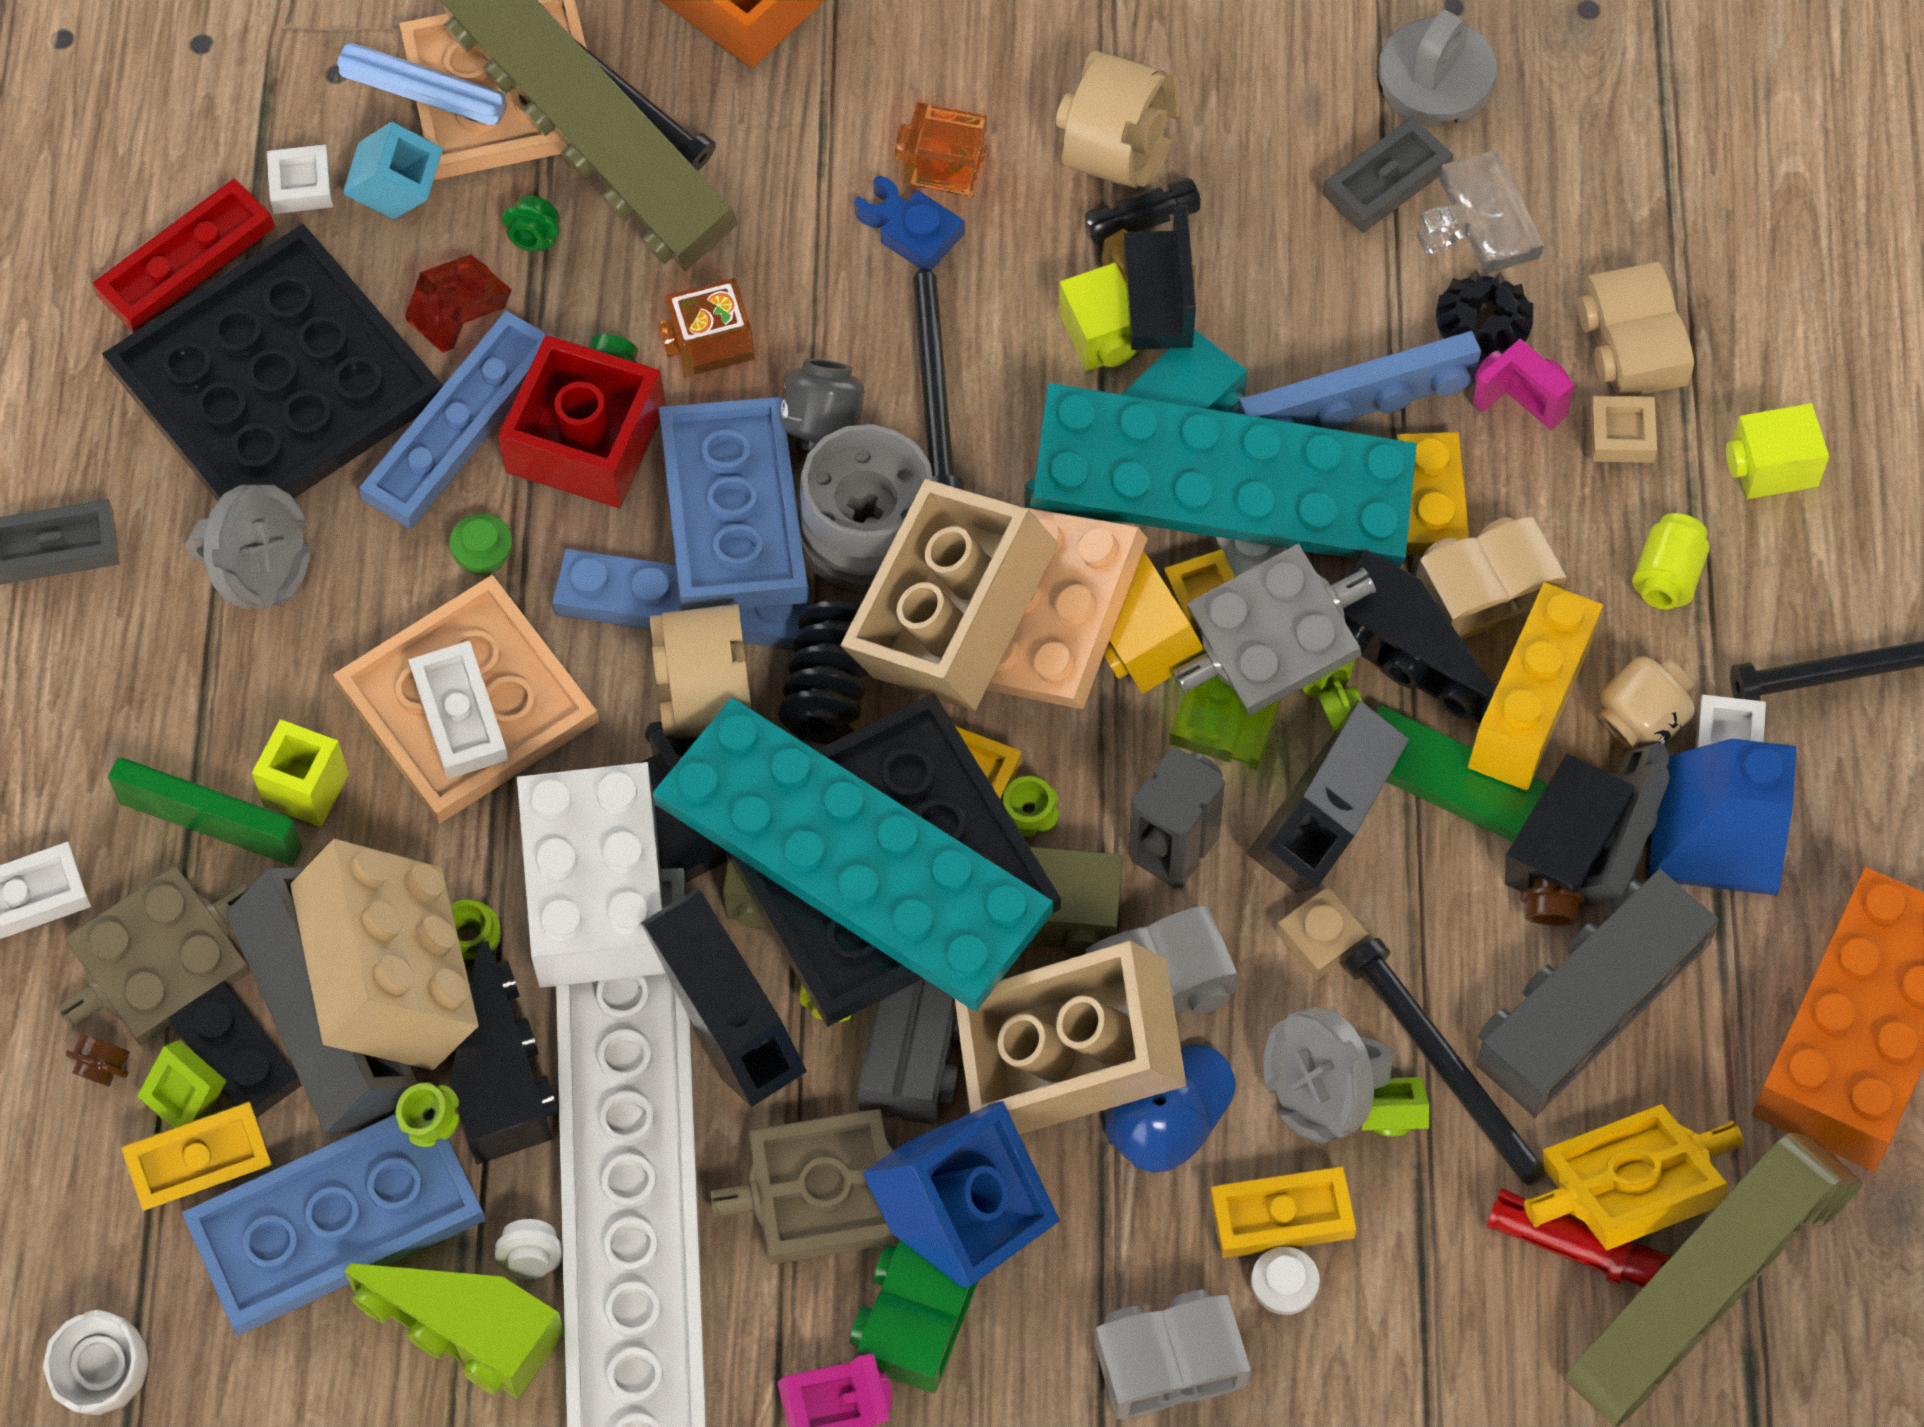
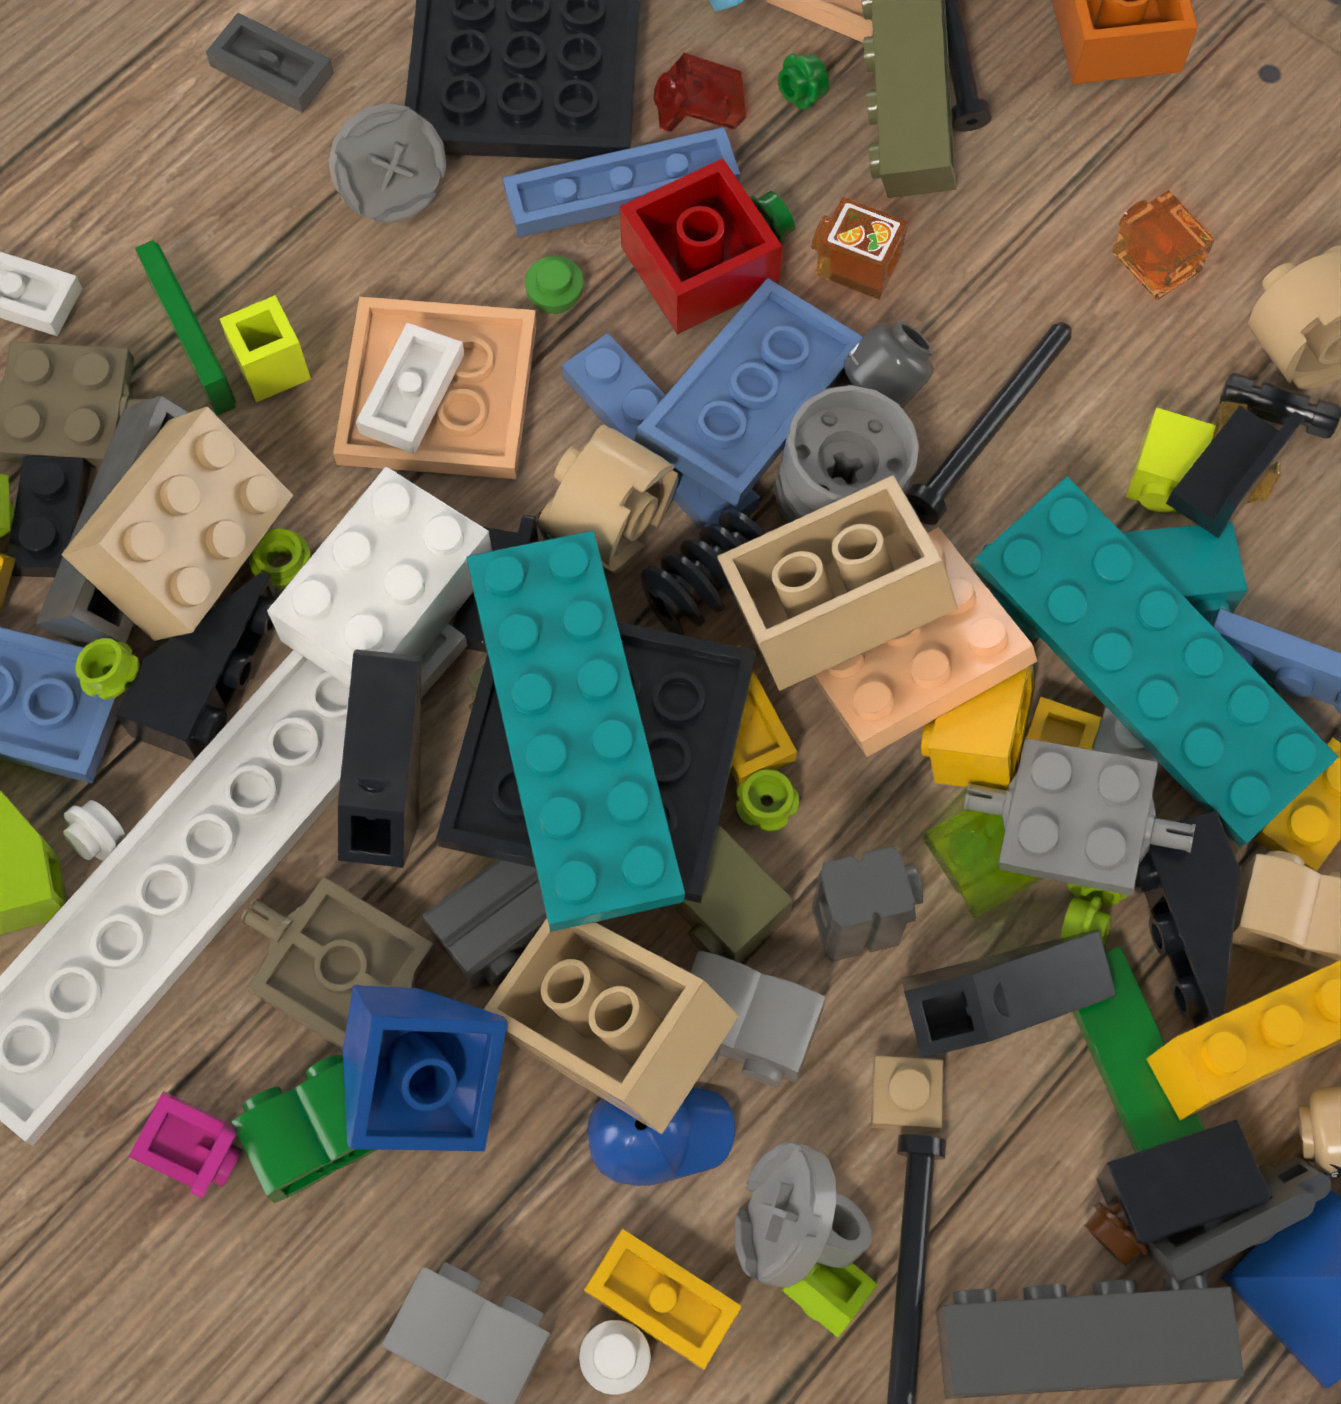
camera: 40 degrees right, 5 degrees up
blue plate [854,176,965,270] -> none

